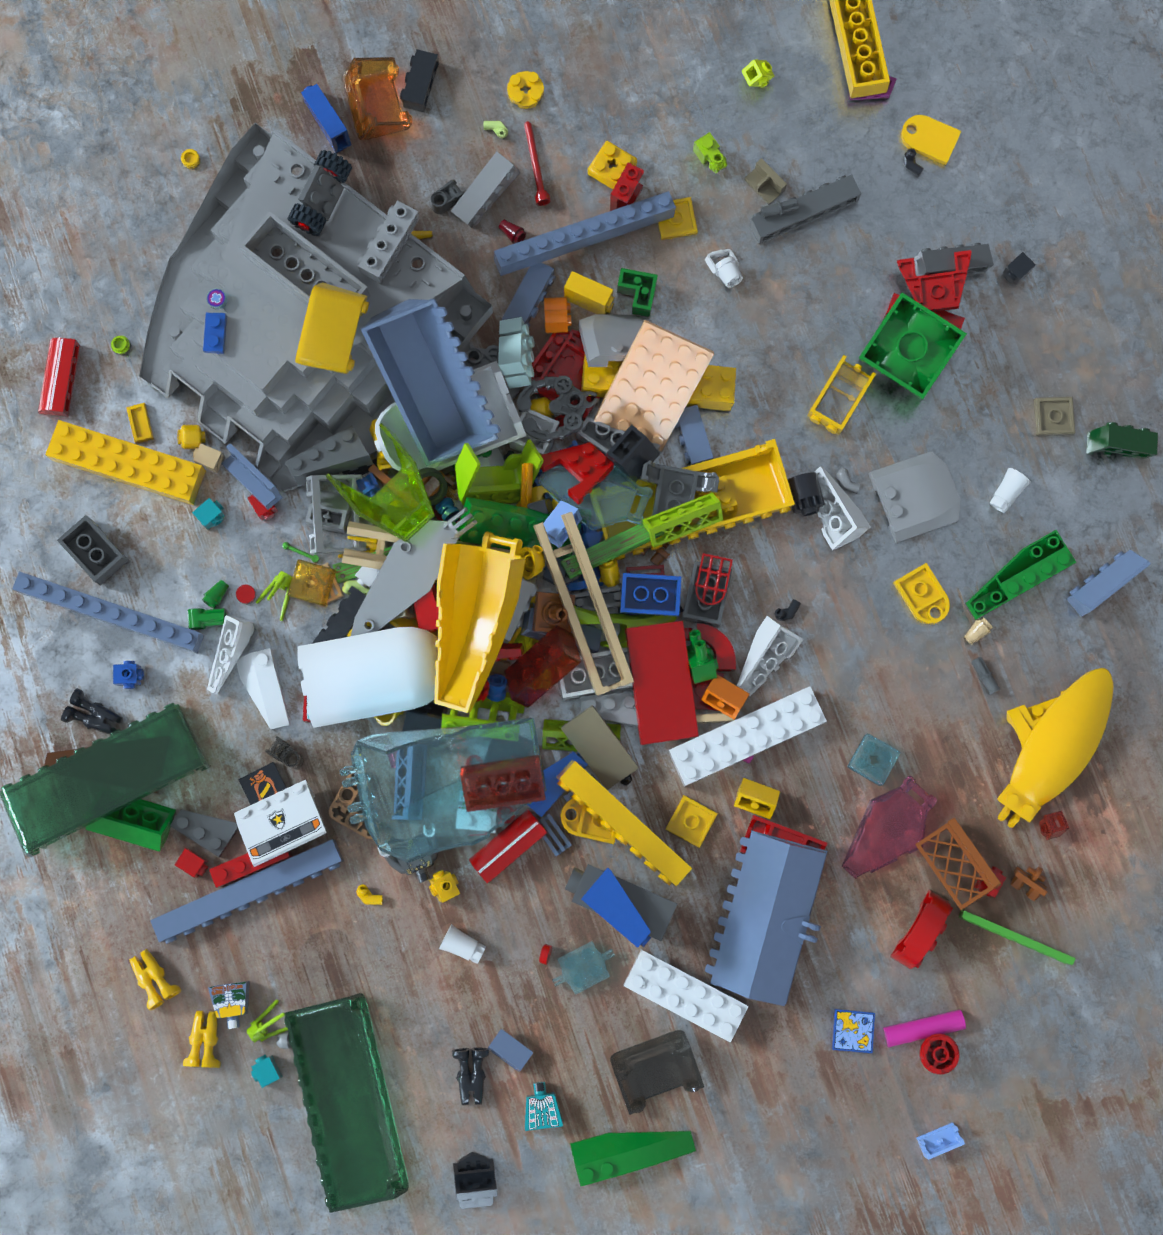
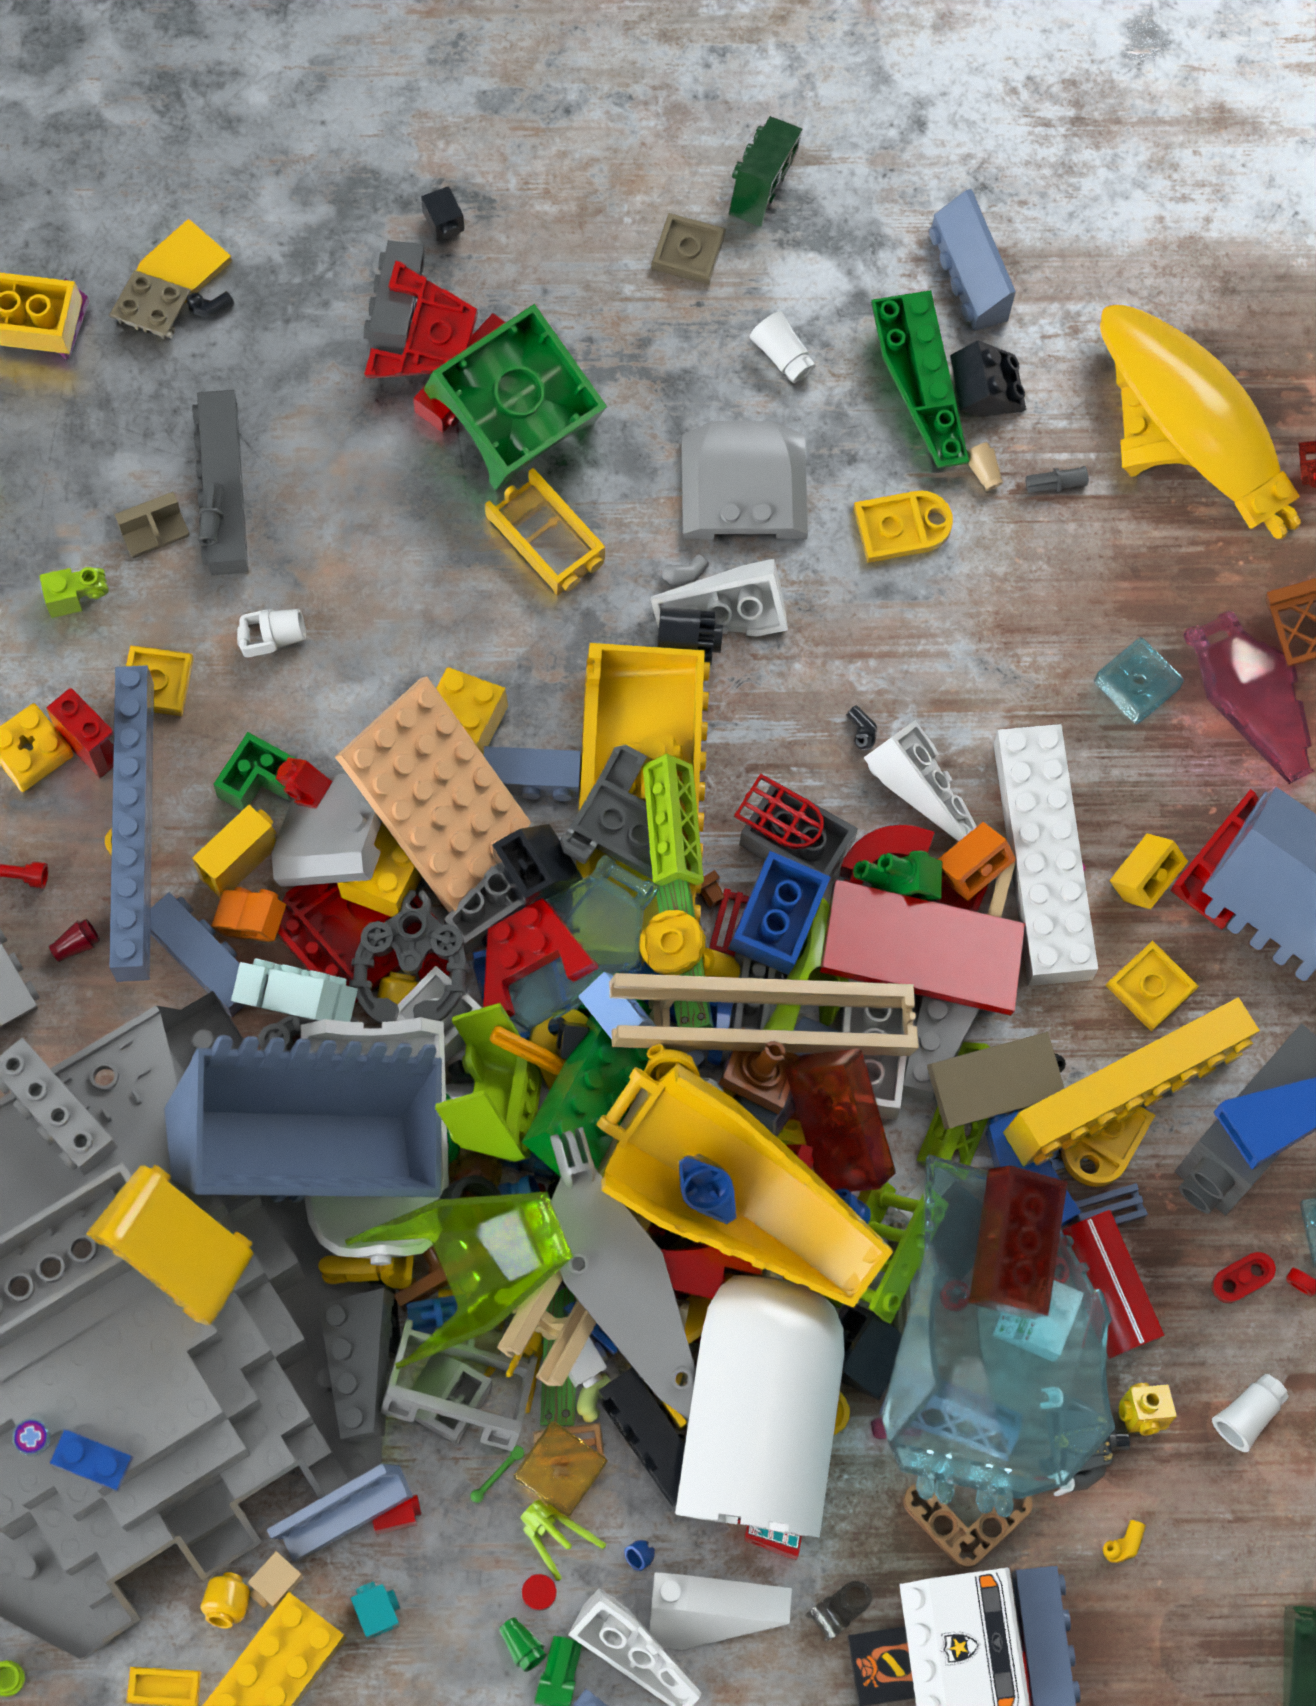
camera: 75 degrees left, 10 degrees down
none -> dark tan hinge [109,270,191,339]
none -> red brick [275,757,332,809]
none -> blue hinge [624,1540,655,1571]
none -> yellow tile [639,910,706,975]
none -> blue hat [679,1153,736,1224]
none -> black slope [950,340,1027,417]
none -> red plate [1211,1252,1276,1304]

